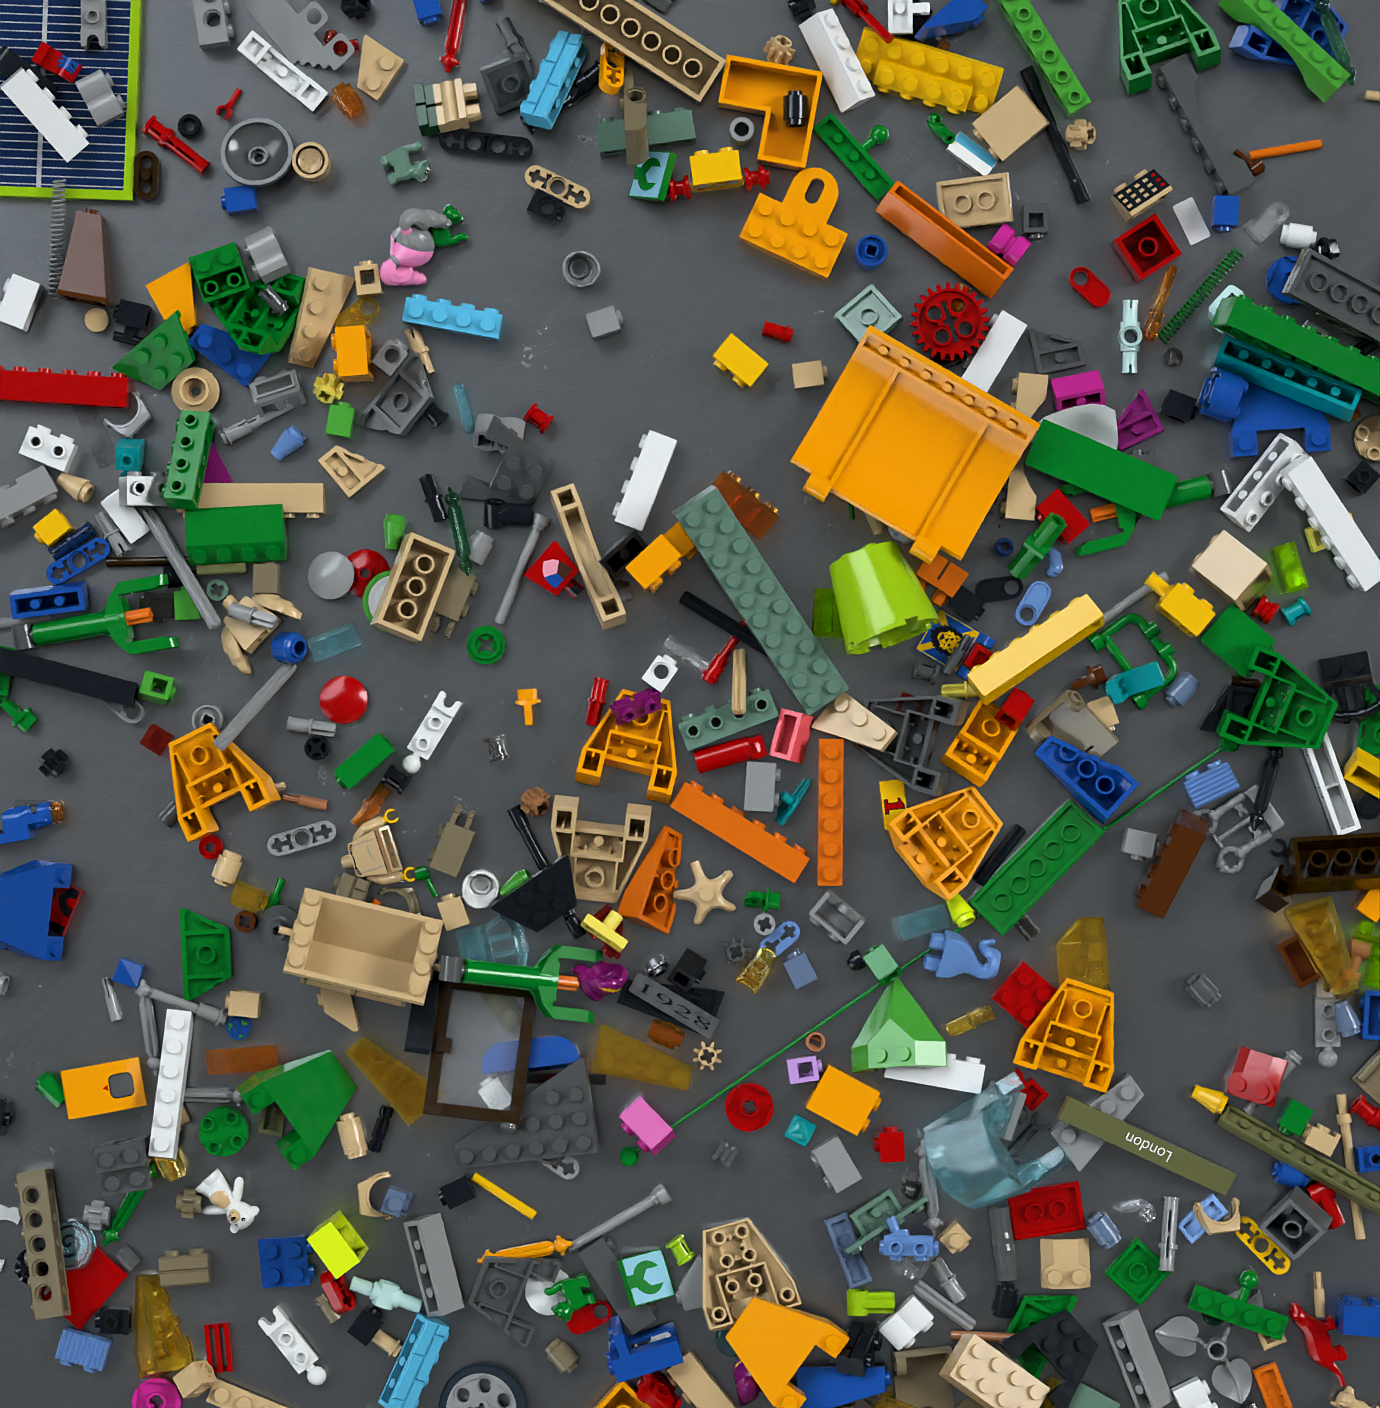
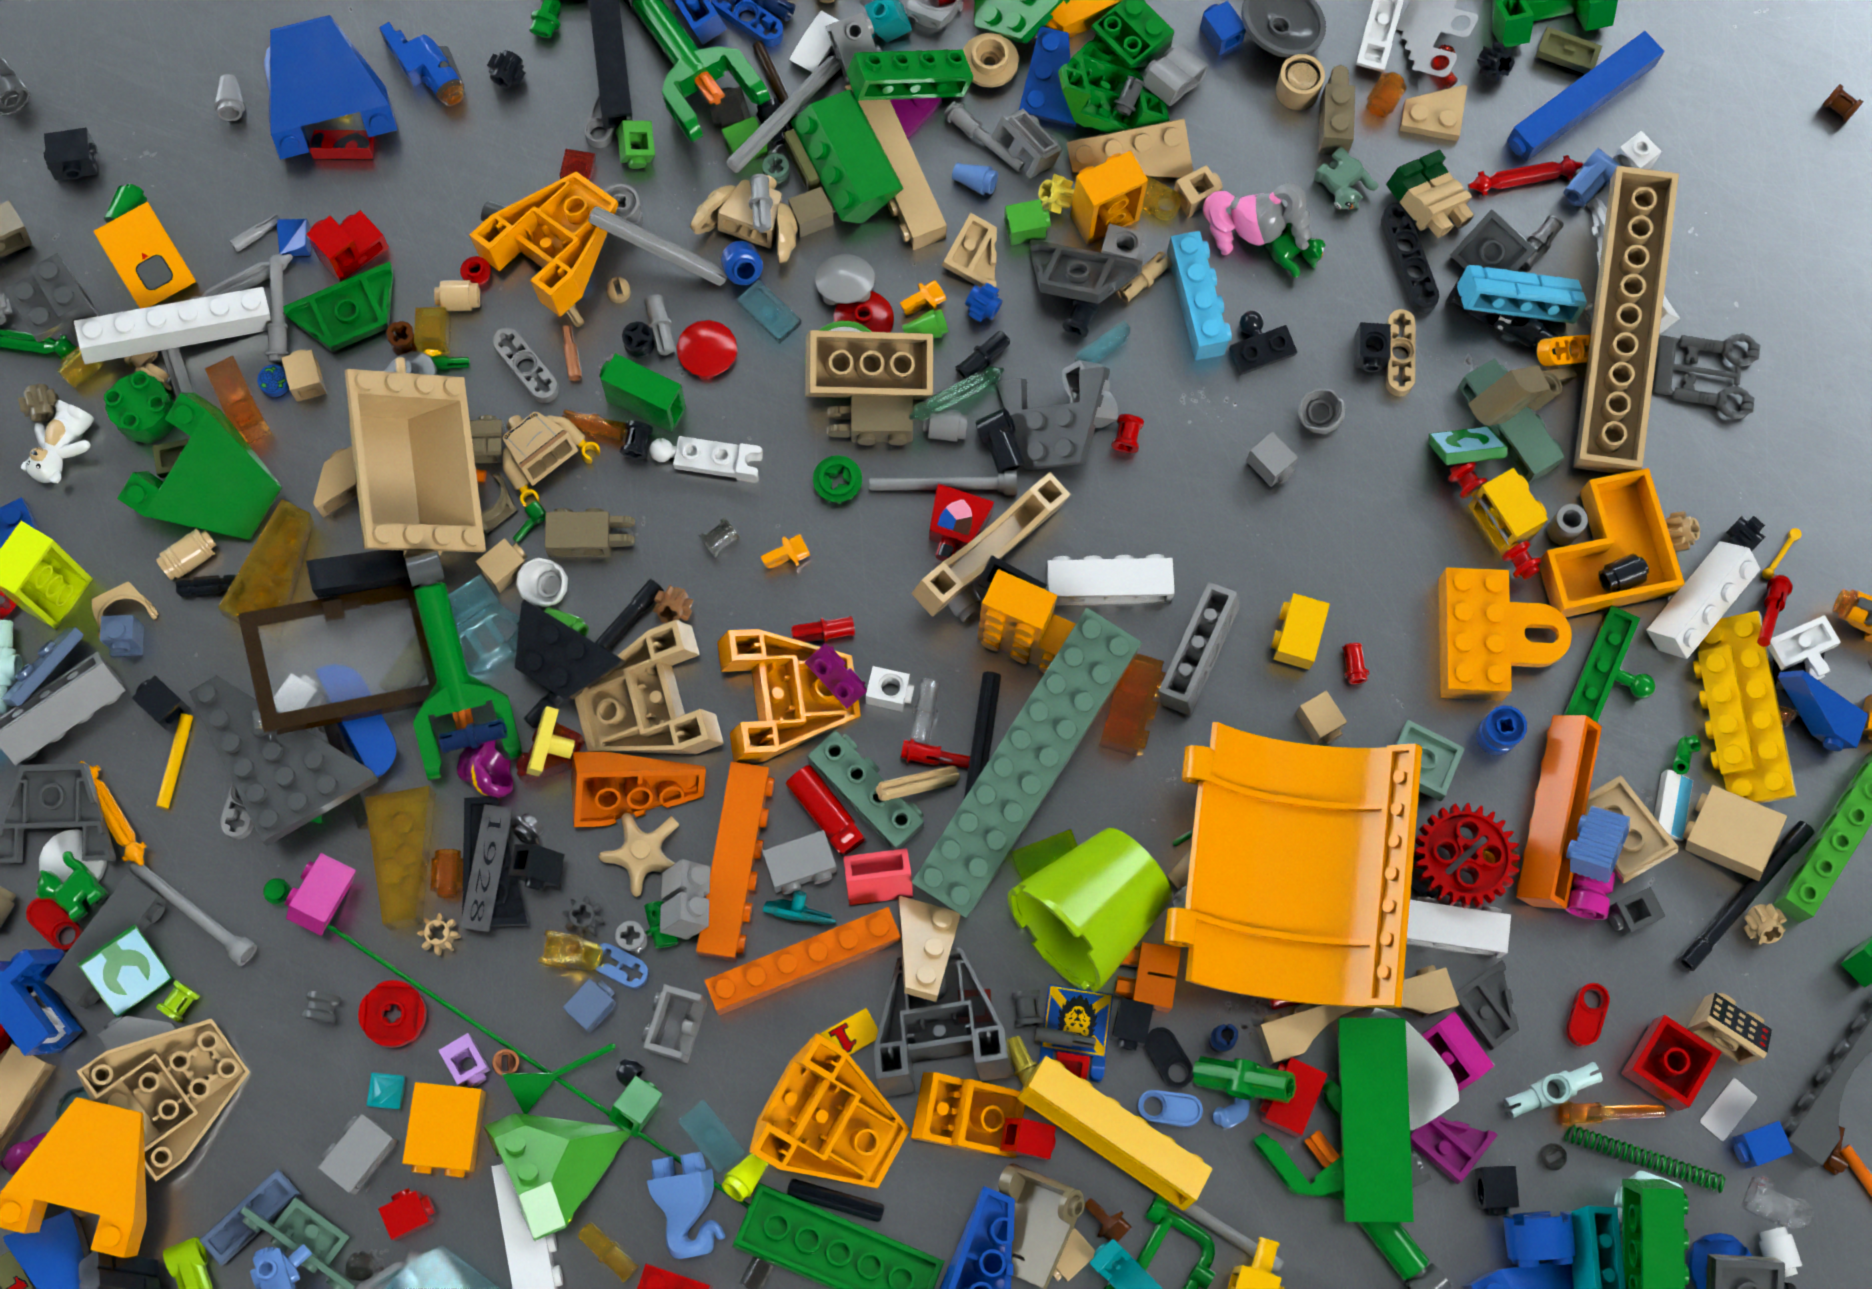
camera: 60 degrees right, 15 degrees down
light grey axle [95,511,131,558] -> none
none -> sand blue plate [1,627,84,706]
none -> tan plate [135,363,172,391]
none -> red brick [306,210,389,282]
none -> dark blue pin [439,718,508,754]
none -> green piece [502,1043,616,1114]
none -> tan hinge [606,277,631,303]
none -> light grey piece [660,859,710,940]
none -> light orange piece [900,280,947,315]
none -> blue gear [965,283,1003,323]
none -> light grey brick [1158,582,1240,716]
none -> black plate [1229,310,1297,376]
none -> dark tan hinge [1318,64,1355,155]
none -> medium blue brick [1566,806,1630,883]

